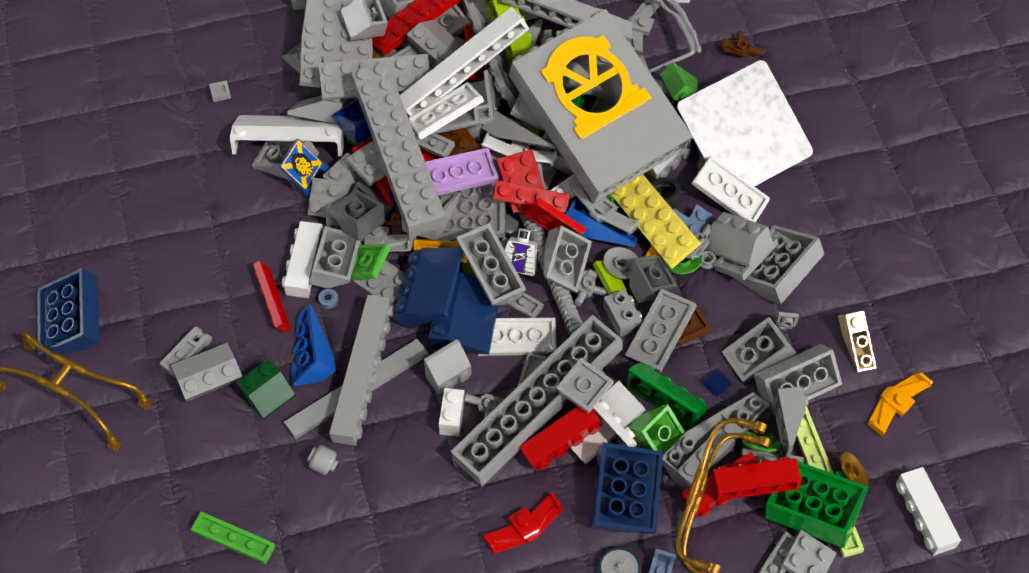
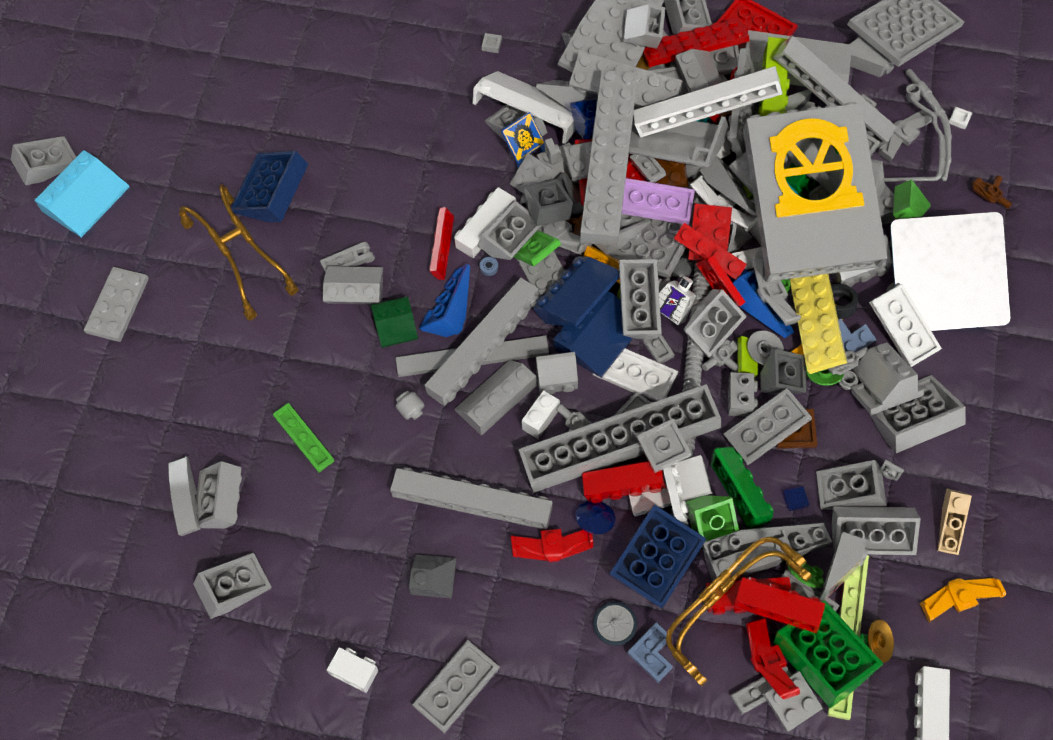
camera: 30 degrees right, 5 degrees up
white tile [409,82,484,140] -> none
none -> light grey brick [390,468,552,530]
none -> light grey slope [455,360,537,436]
none -> light grey plate [545,138,560,165]
none -> clear blue dish [576,501,616,534]
none -> red plate [746,617,800,700]

